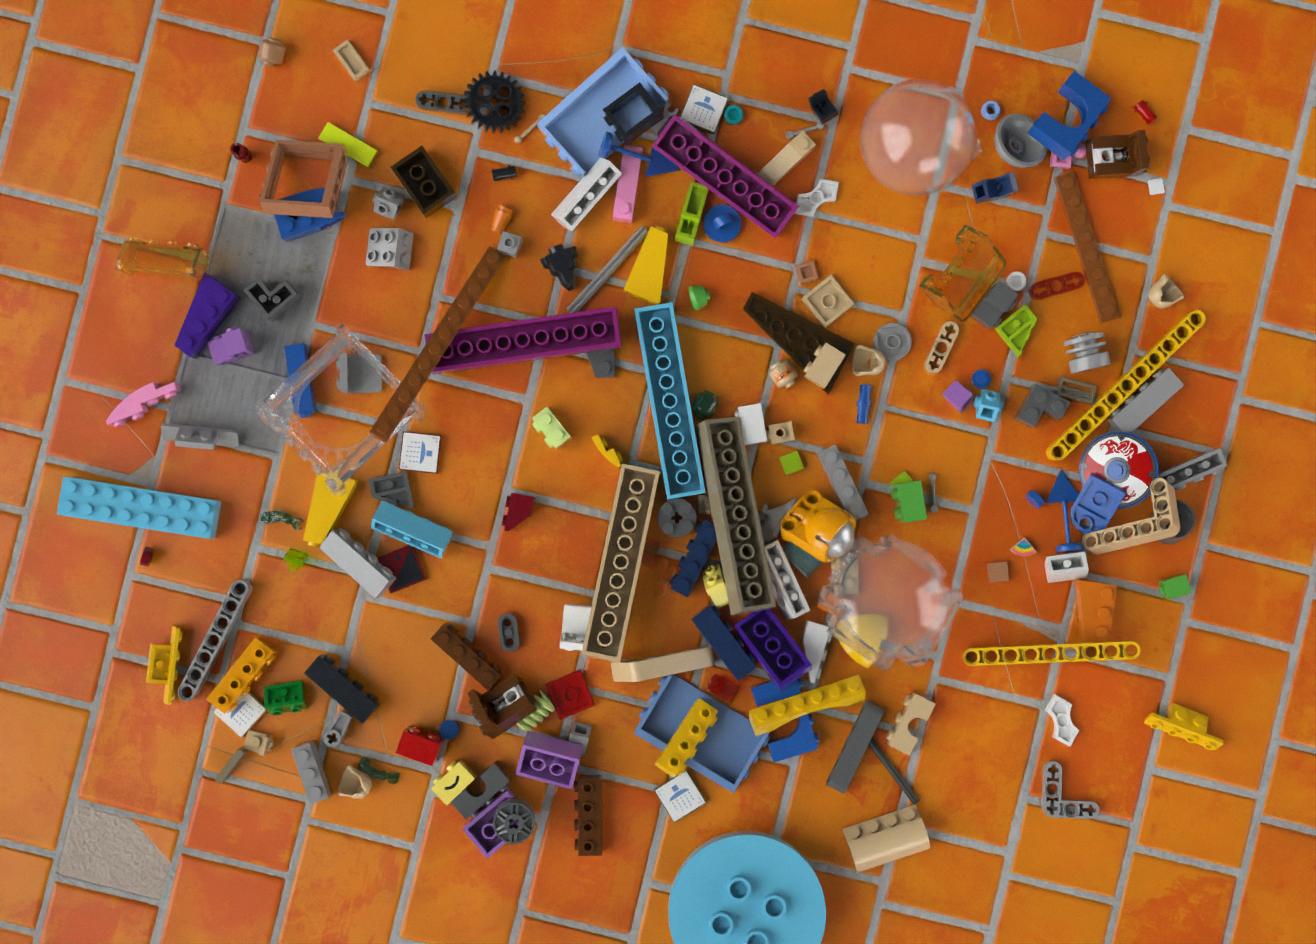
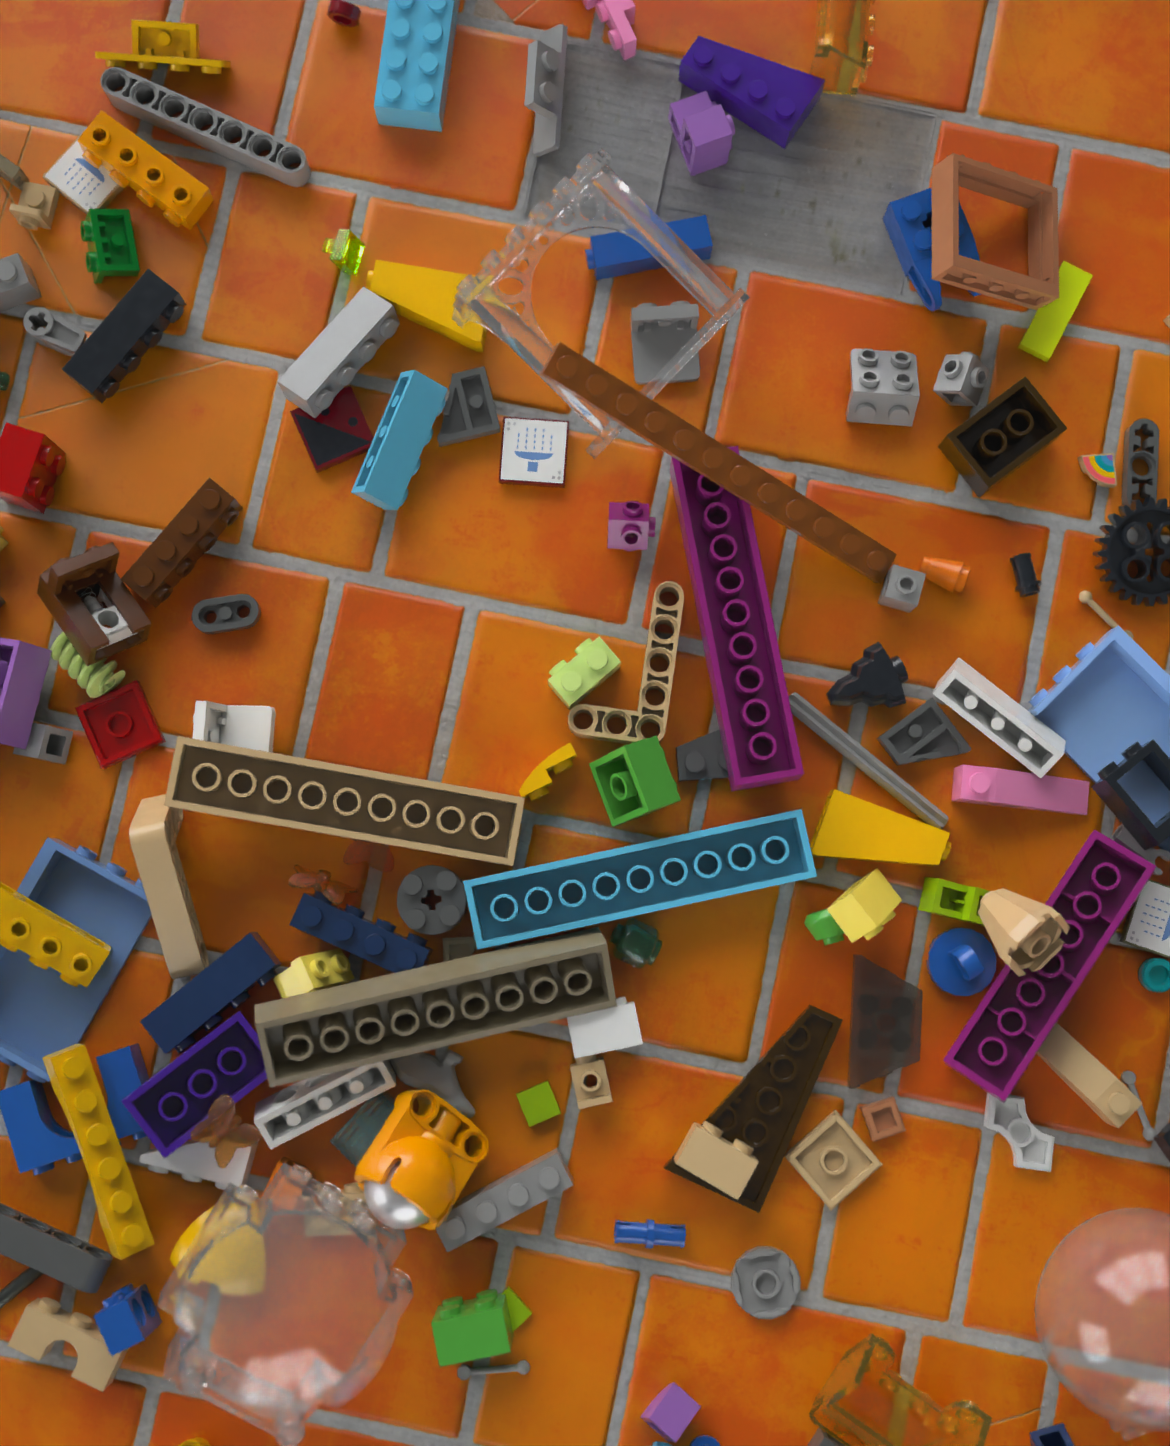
camera: 90 degrees right, 5 degrees down
dark red pin [230,143,252,163] -> none
dark grey brick [243,278,302,322] -> none
clear green arm [259,510,304,530] -> none
blue tile [439,720,459,740] -> none
dark red slope [502,493,535,531] -> none
blue piece [598,131,680,177] -> none
clear red bracket [707,673,741,703] -> none
tan head [769,359,798,388] -> none
tan hair [852,345,885,376] -> none
tan beam [924,321,959,374] -> none
none -> blue brick [94,1283,162,1356]
none -> clear orange piece [190,1094,263,1169]
none -> tan beam [568,581,684,744]
none -> bright green brick [589,735,681,827]
none -> magenta brick [607,501,656,551]
none -> light yellow brick [827,868,902,943]
none -> clear smoke wing [847,954,923,1089]
none -> dark grey wing [877,698,972,765]
none -> tan cone [978,888,1070,976]
none -> tile [1077,453,1117,488]

